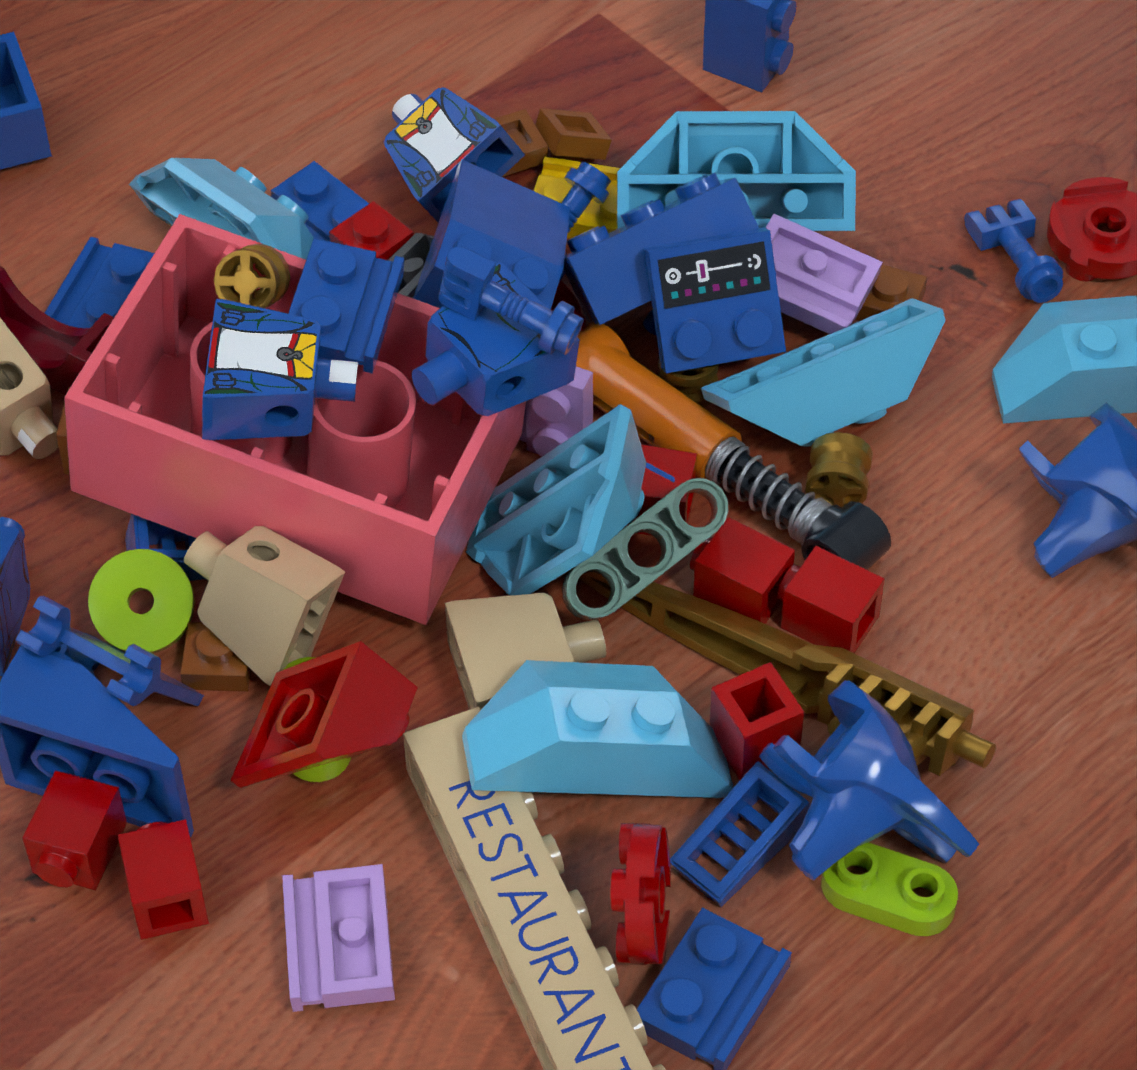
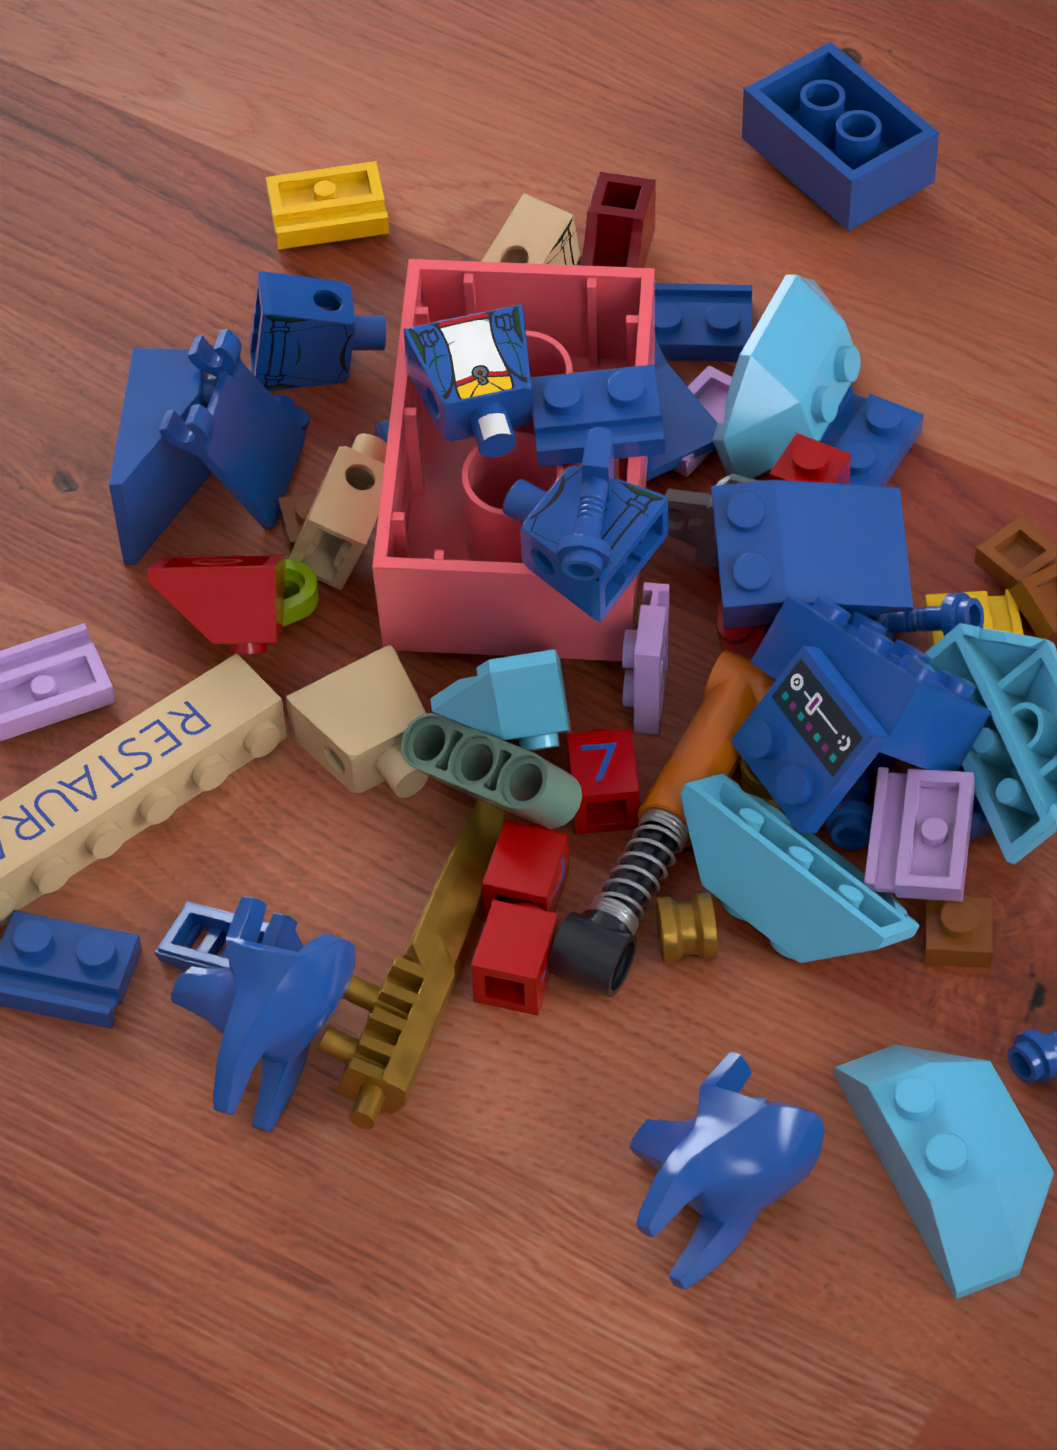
camera: 75 degrees right, 0 degrees up
red brick [22,770,127,891] -> none
lime piece [88,549,195,654] -> none
red brick [118,819,209,940] -> none
pearl gold wheel [214,243,290,308] -> none
torso [384,87,525,223] -> none
medium azure wedge [462,660,734,798] -> none
red plate [610,823,671,965] -> none
red brick [709,662,804,780] -> none
lime plate [821,842,958,936] -> none

